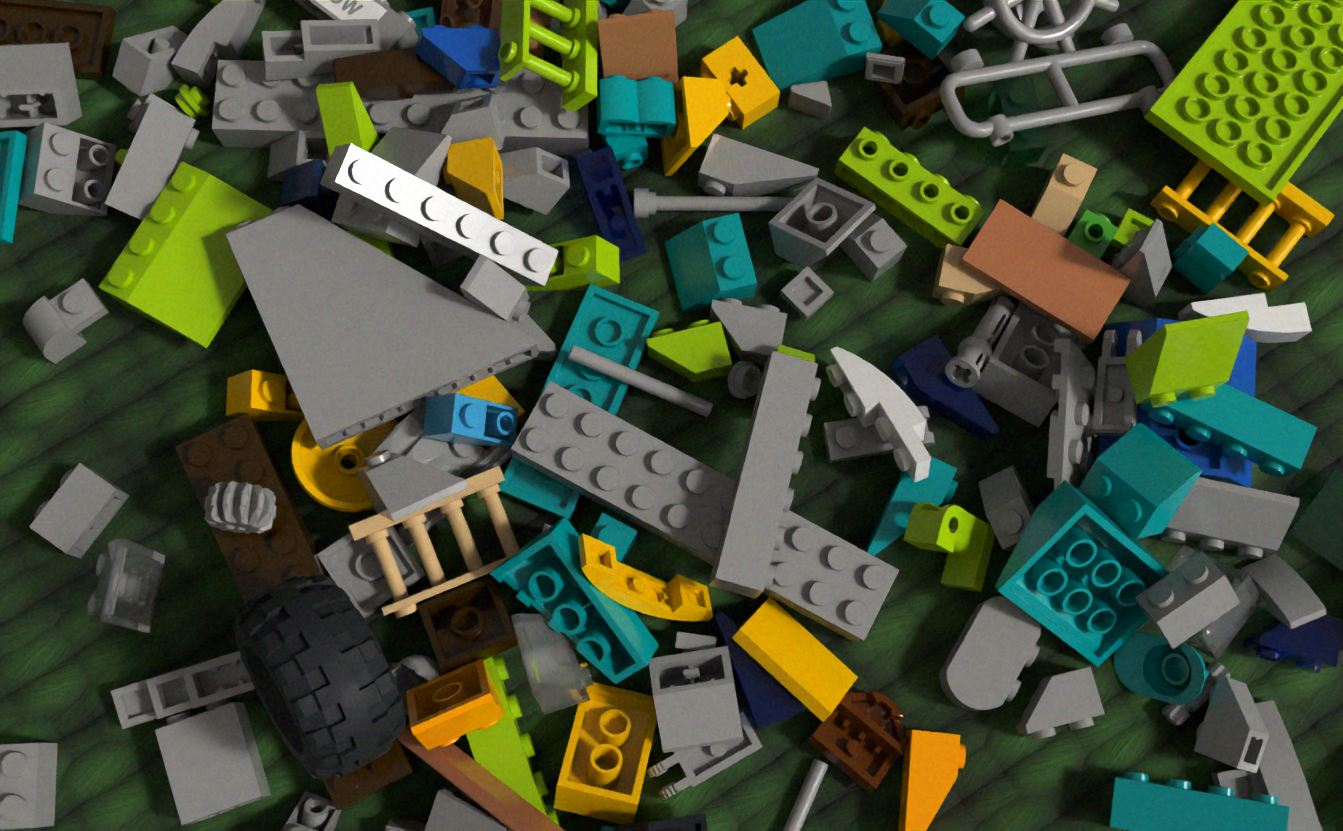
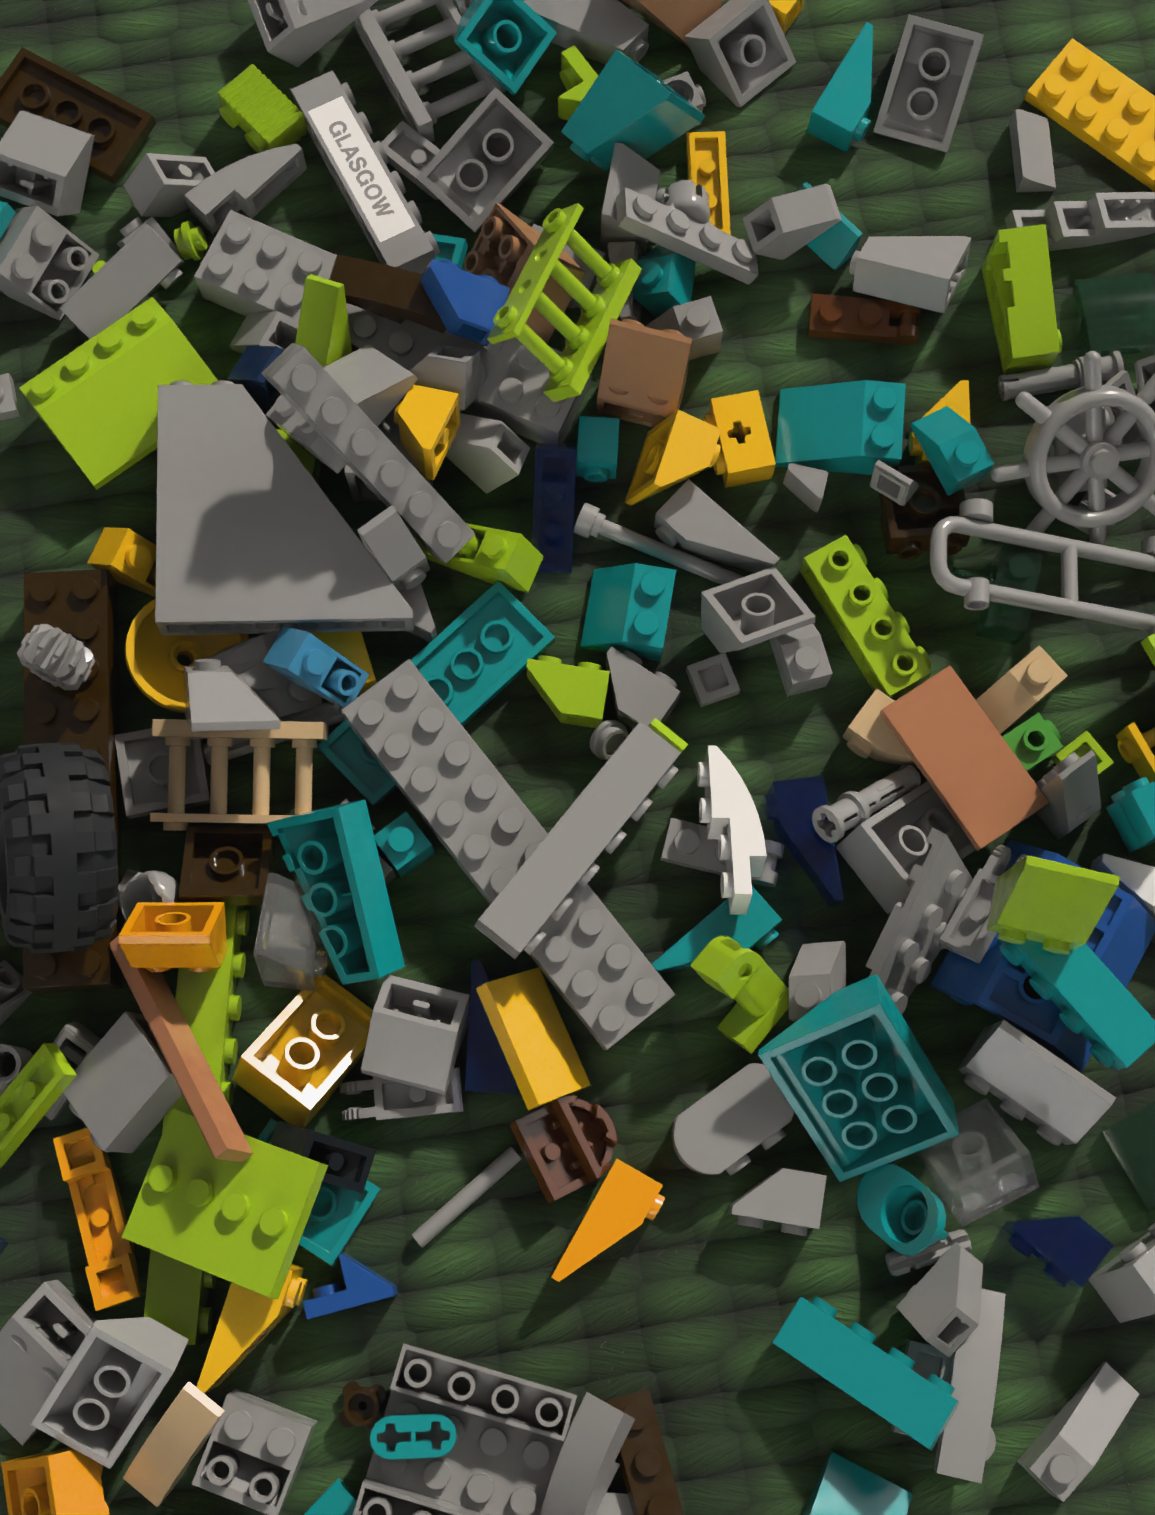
camera: 25 degrees right, 0 degrees up
light grey slope [262,19,382,81] -> none
light grey bar [567,344,713,417] -> none
yellow slope [578,533,713,622] -> none
teal brick [596,74,676,138] -> none
light grey plate [674,632,717,653] -> none
teal slope [1078,423,1203,539] -> none
light grey brick [1135,551,1240,649] -> none
light grey slope [1241,554,1327,629] -> none

